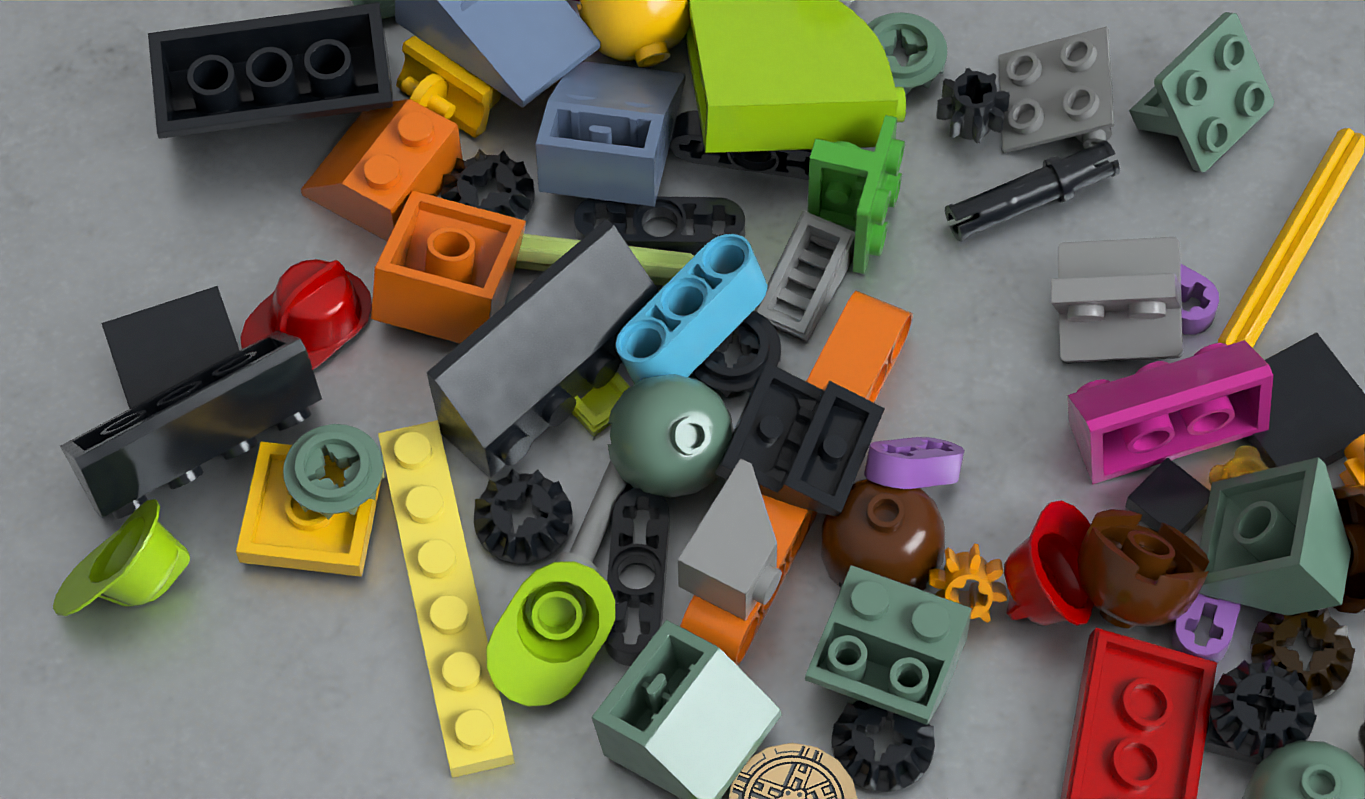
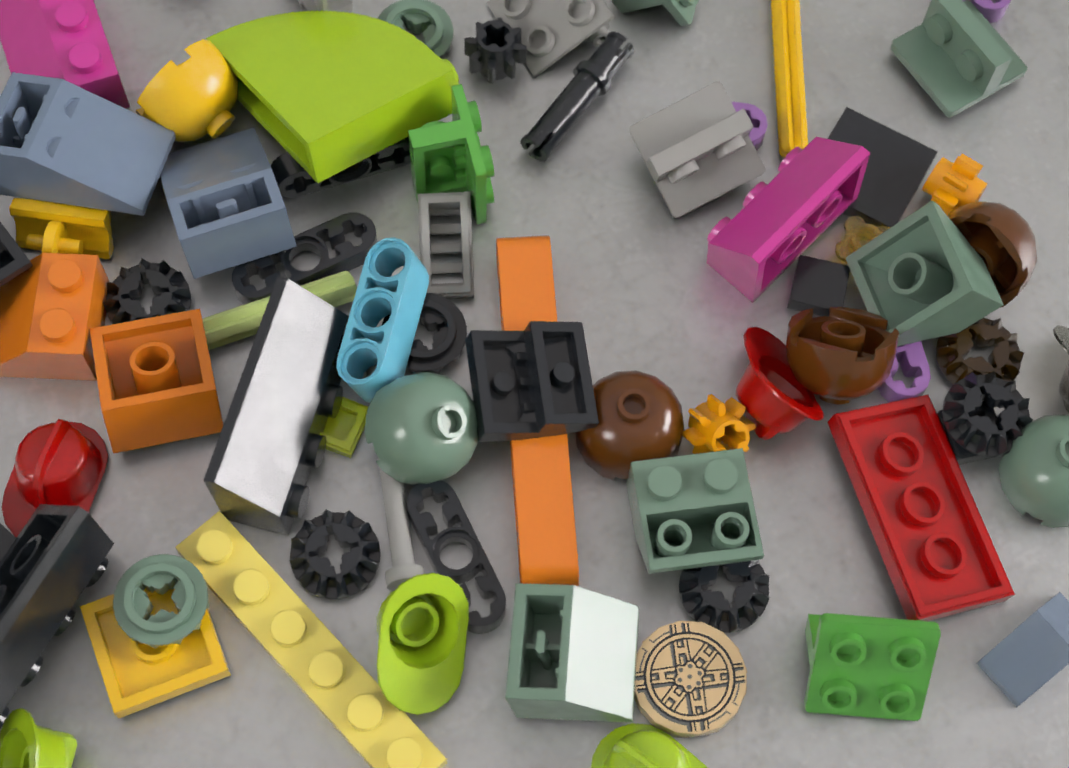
camera: 35 degrees left, 5 degrees up
light grey slope [678,459,782,621] -> none
medium lavender beam [864,437,965,489] -> none

